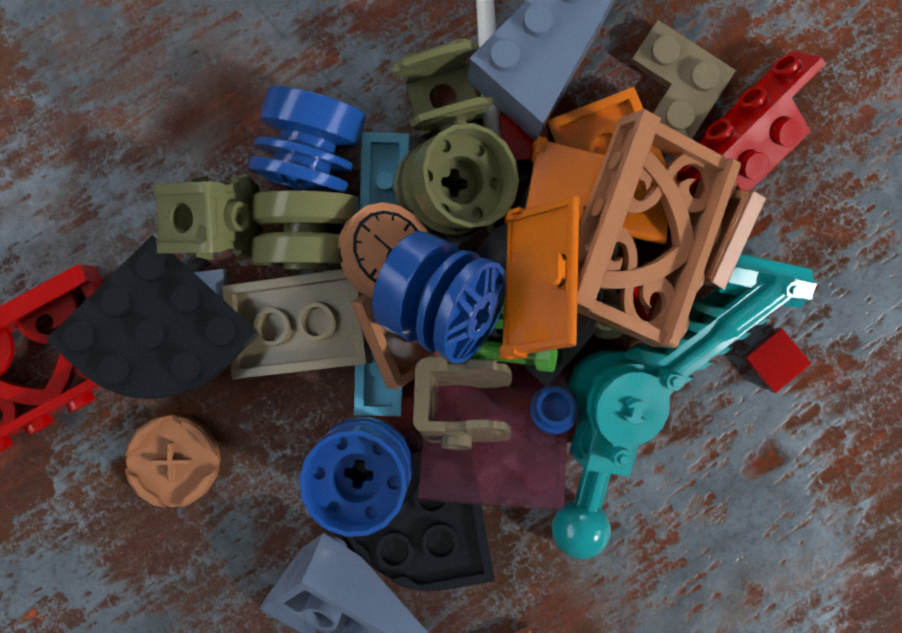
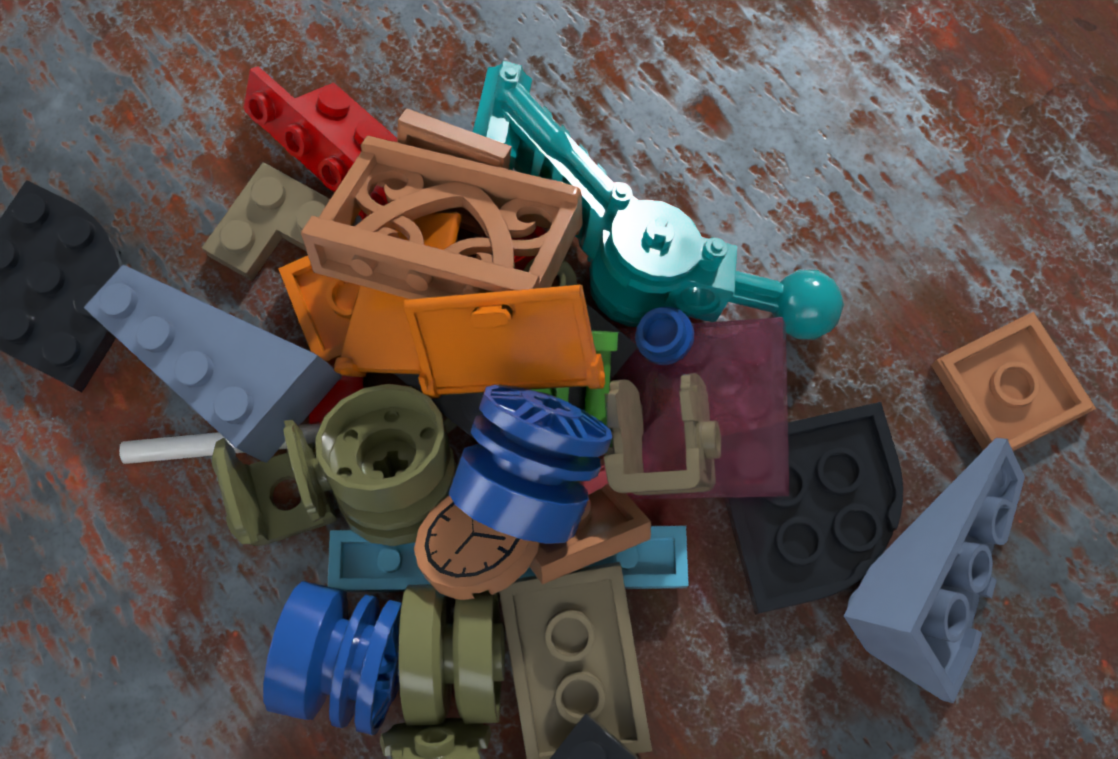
camera: 90 degrees left, 15 degrees down
blue wheel [299,417,413,537] -> none
red tile [742,328,812,393] -> none

